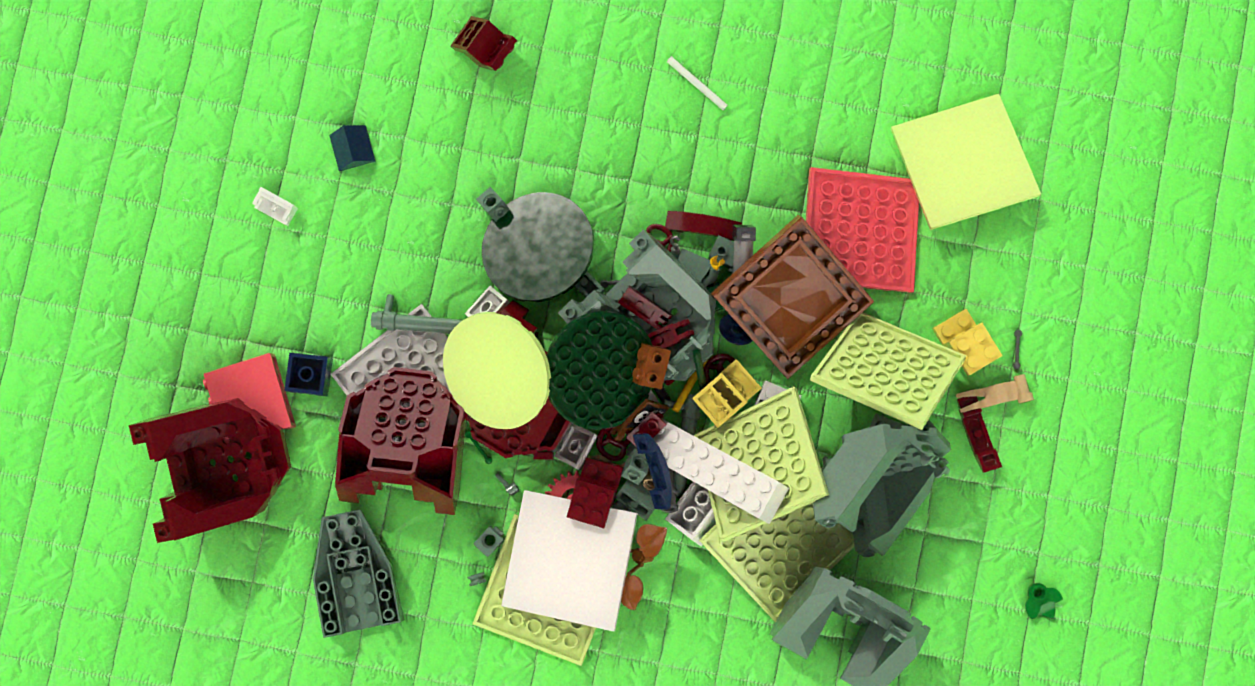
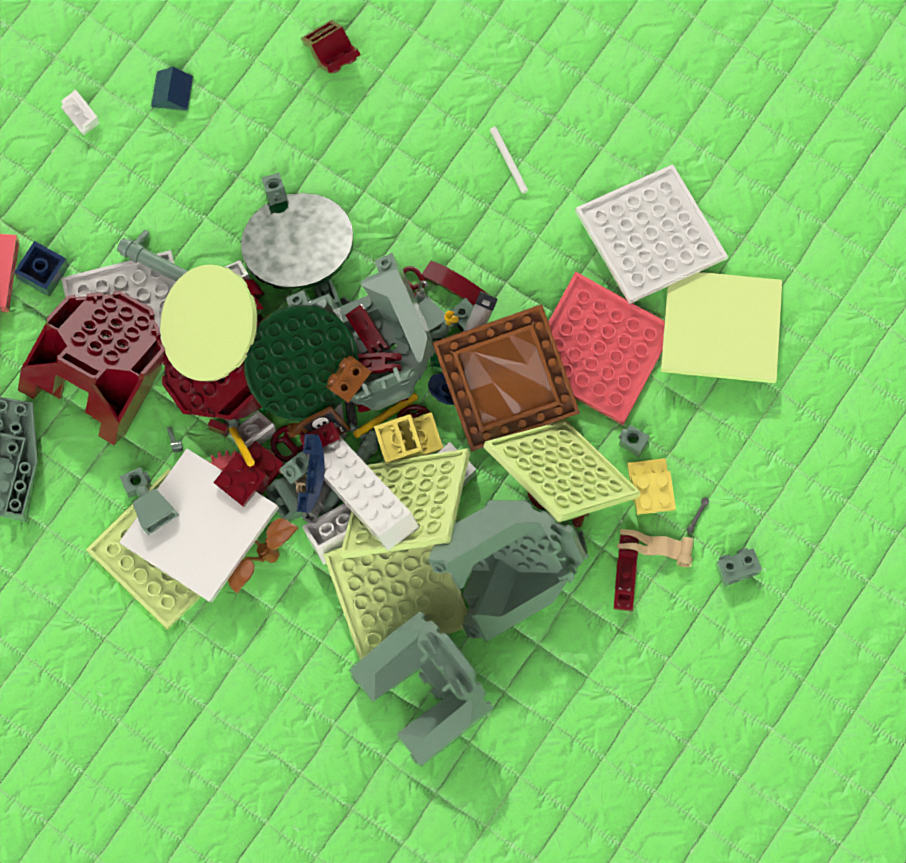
camera: 20 degrees right, 10 degrees down
green hinge [465,431,492,464] -> none
sand green bush [467,572,487,586] -> none
dark green bar [692,349,707,391] -> none
green plate [1025,583,1063,619] -> none
none -> sand green torso [133,486,179,535]
none -> yellow bar [229,427,255,466]
none -> white tile [575,164,728,304]
none -> sand green brick [618,425,650,457]
none -> sand green brick [715,548,762,587]

